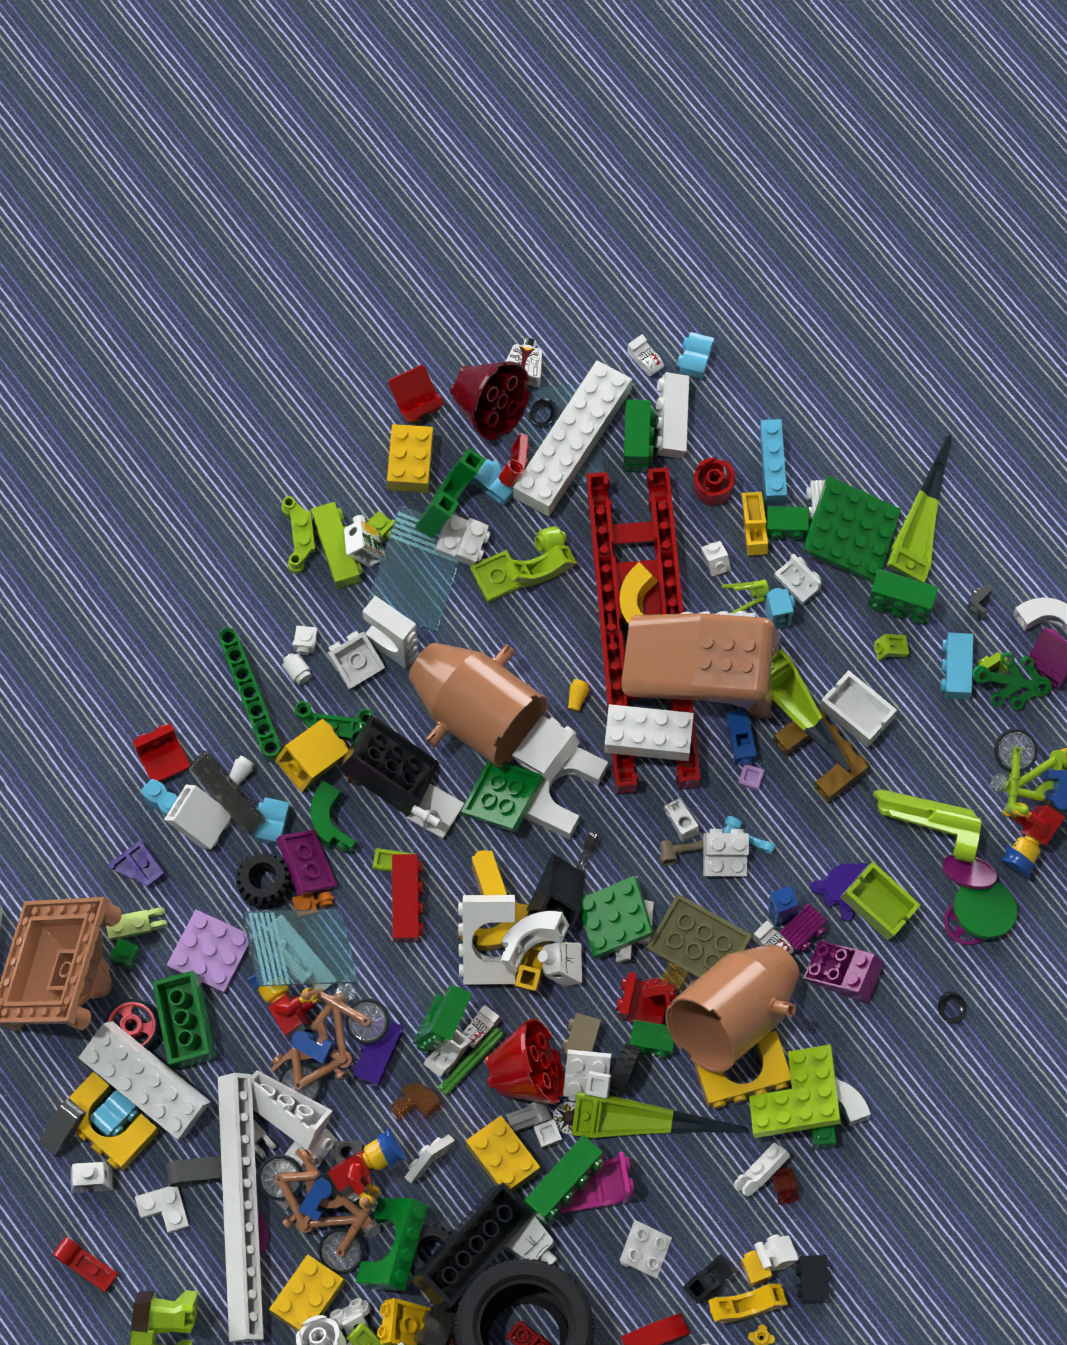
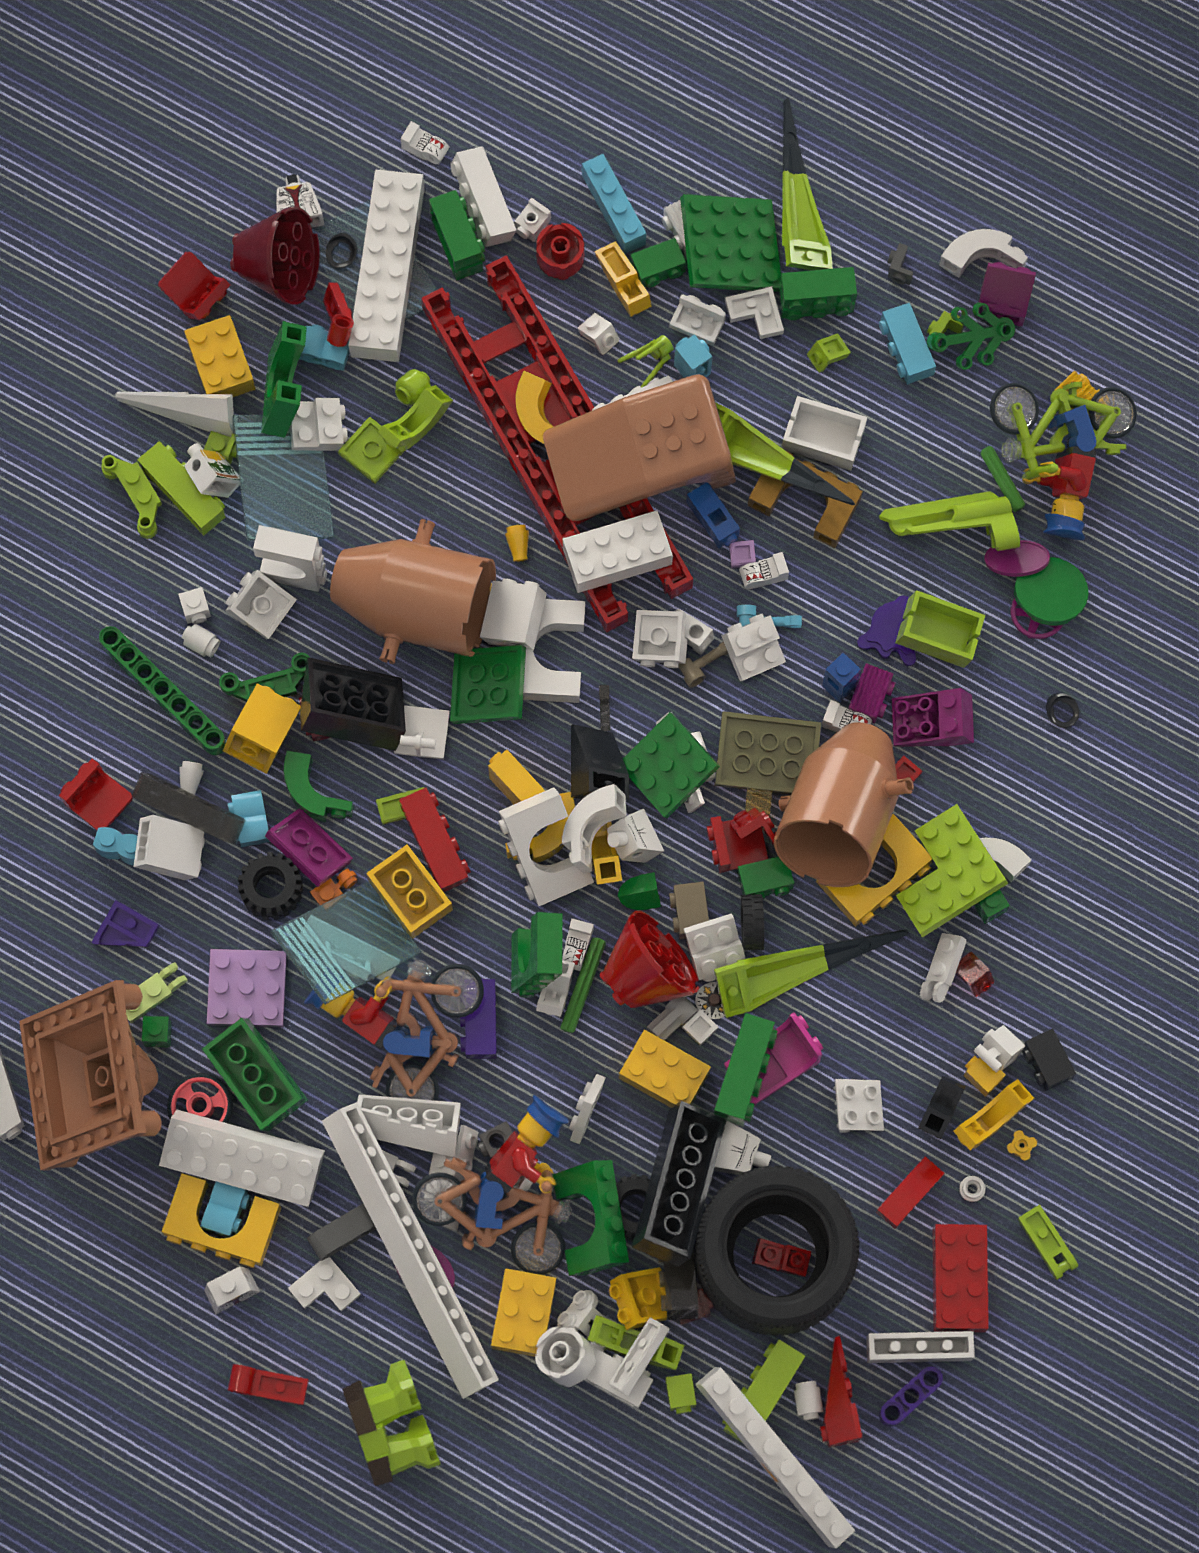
camera: 25 degrees left, 5 degrees up
dark grey beam [39,1098,86,1157] -> none
clear orange brick [390,1083,441,1121] -> none
white plate [585,1071,611,1098] -> none
medium azure brick [677,332,714,379] -> none
none -> white wedge [115,392,238,437]
none -> yellow brick [366,844,453,939]
none -> white brick [514,198,551,242]
none -> green brick [618,872,661,910]
none -> white plate [632,610,688,668]
none -> white plate [725,287,784,339]
none -> white leg [739,552,789,589]
none -> red tile [895,755,923,783]
none -> bright green axle [981,446,1025,512]

